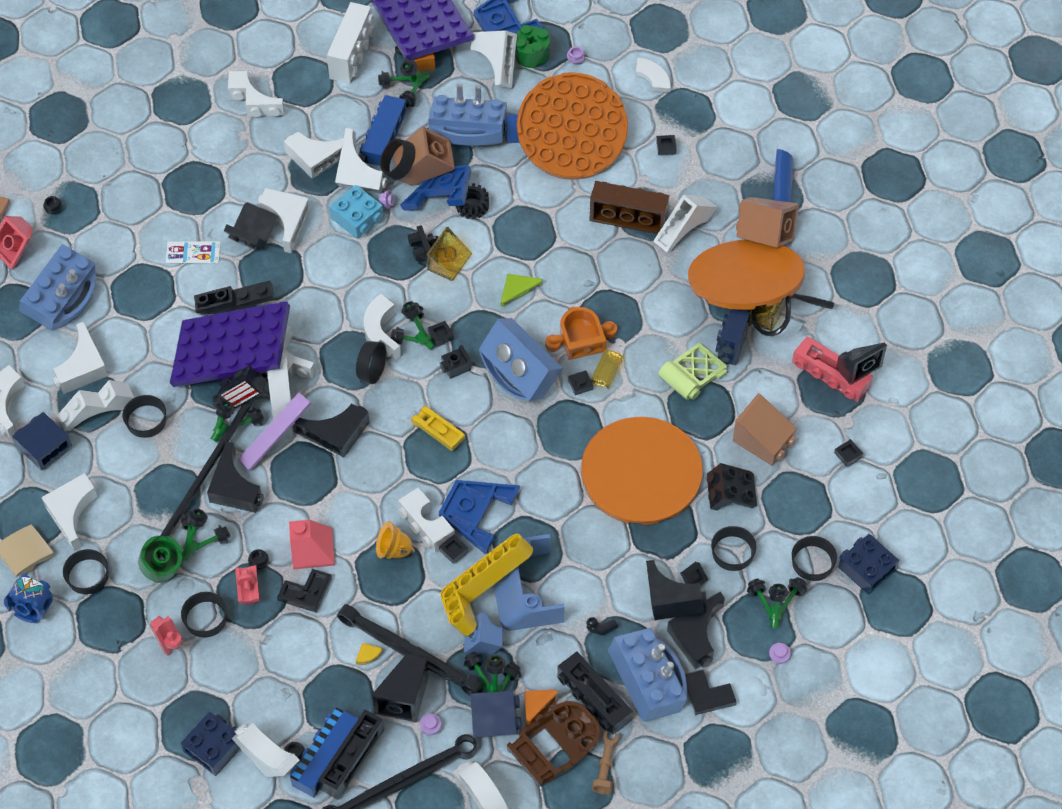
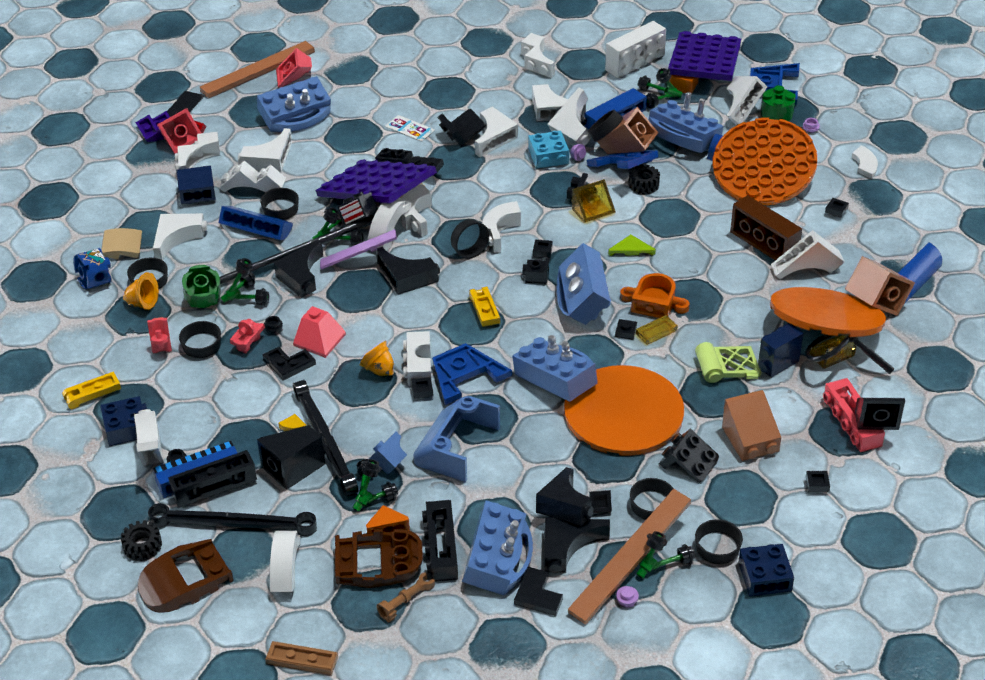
camera: 35 degrees right, 15 degrees down
black plate [43,196,62,214] -> none
plant [390,301,435,350] -> none
lavender plate [420,714,441,735] -> none
yellow beam [440,534,533,636] -> none
dark blue brick [470,691,522,738] -> none
black arm [586,617,618,635] -> none
none -> yellow plate [62,371,121,409]
none -> light orange piece [123,272,159,310]
none -> blue brick [218,206,293,240]
none -> medium blue piece [512,335,598,402]
none -> nougat tile [568,489,691,625]

